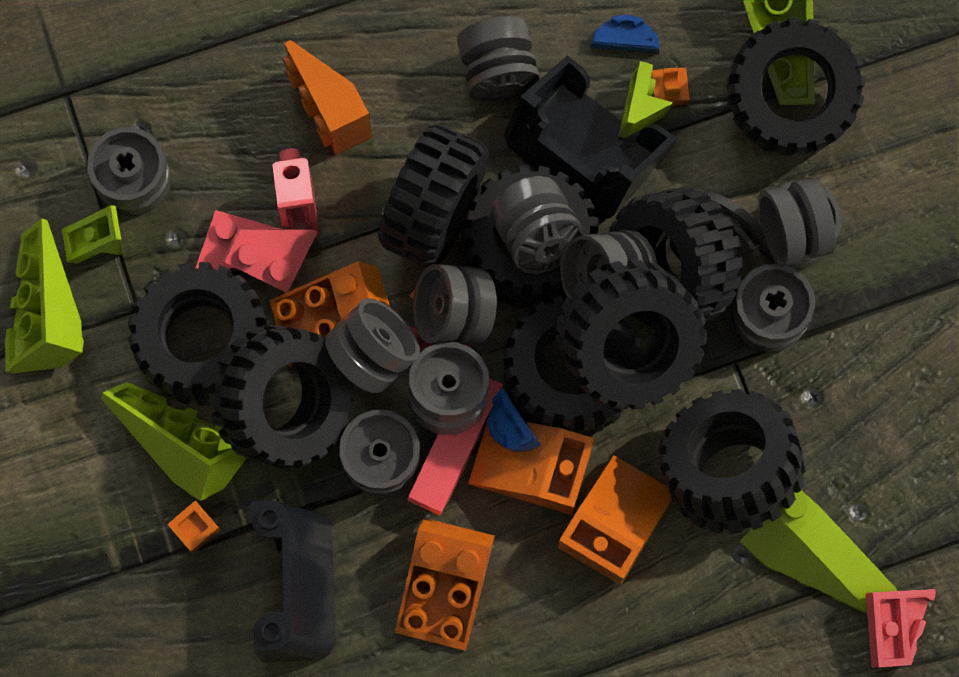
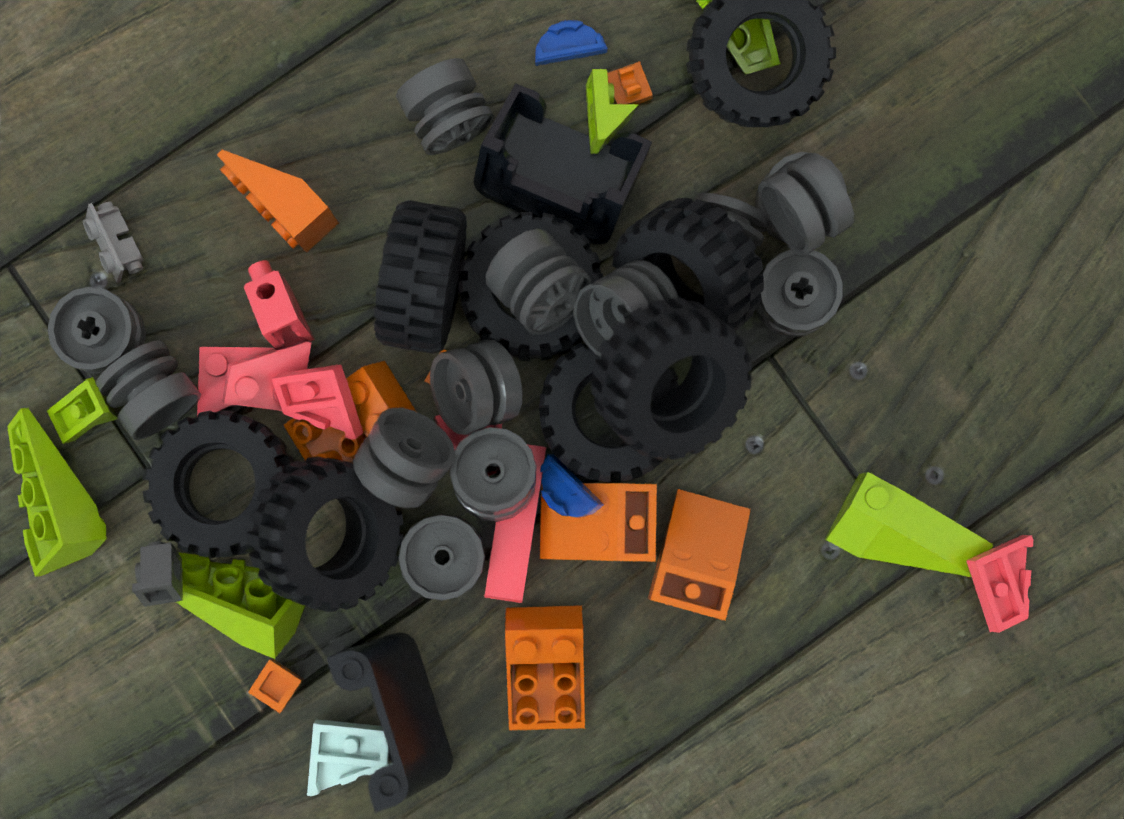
camera: 20 degrees left, 10 degrees up
black tyre [659,389,806,534] -> none
none -> light grey hinge [83,201,144,283]
none -> dark grey wheel [96,340,201,440]
none -> dark grey brick [132,541,183,607]
none -> coral wing [271,364,364,440]
none -> light aqua wing [307,719,390,796]

